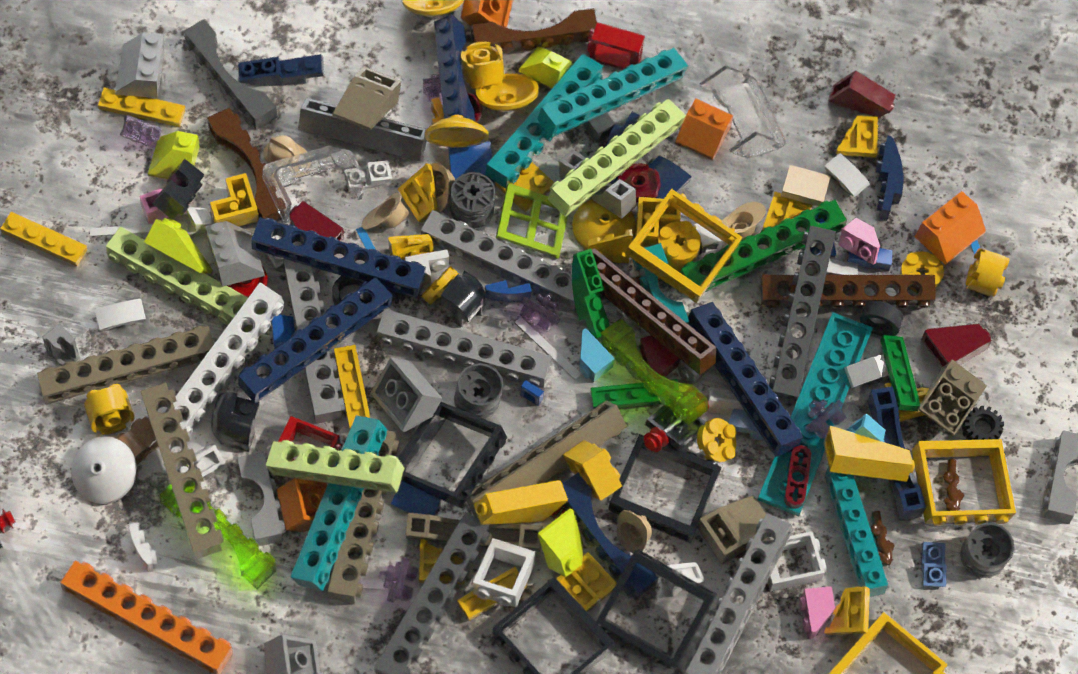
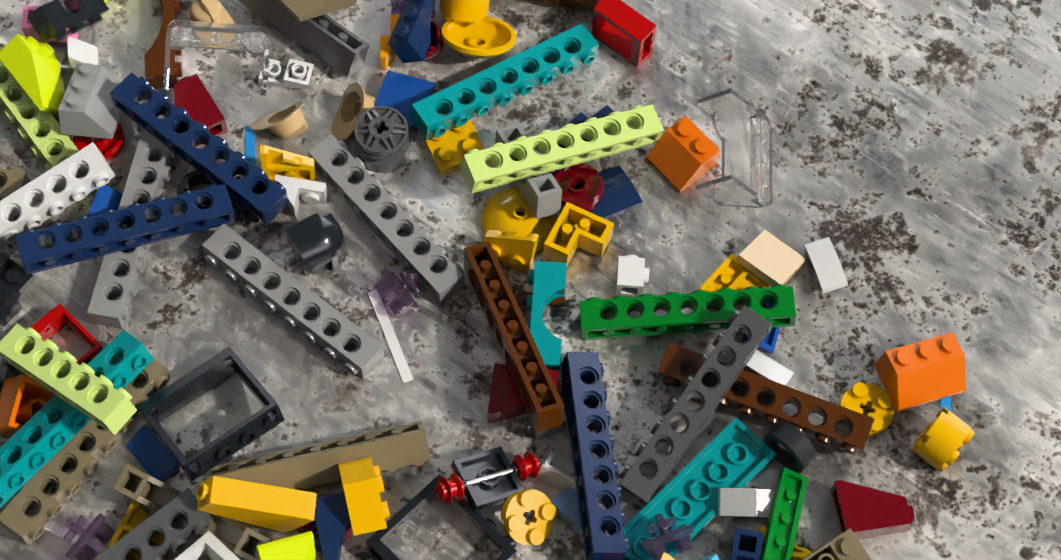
camera: 25 degrees right, 0 degrees up
yellow brick [210,173,259,226] -> none
yellow plate [334,345,370,429] -> none
light grey slope [370,357,443,432] -> none
yellow wing [398,163,438,223] -> none
yellow plate [421,266,460,305] -> none
yellow dish [424,115,489,147] -> none
dark grey wheel [454,363,504,419] -> none
blue slope [485,280,532,302] -> none
lime window [496,183,568,259] -> none
neon yellow slope [519,47,573,88] -> none
blue tile [520,380,544,406] -> none
teal brick [537,48,689,138] -> none
green slope [572,248,612,338] -> none
medium azure slope [579,328,615,382] -> none
flat silver brick [583,112,615,143] -> none
green plate [590,379,681,409] -> none
clear neon green arch [601,318,708,425] -> none
yellow window [625,189,743,303] -> none
yellow brick [657,221,701,271] -> none
tan piece [722,202,766,239] -> none
dark red slope [828,70,896,118] -> none
yellow wing [836,116,878,158] -> none
bright pink slope [838,218,880,265] -> none
blue slope [848,248,893,271] -> none
dark blue slope [875,135,903,221] -> none

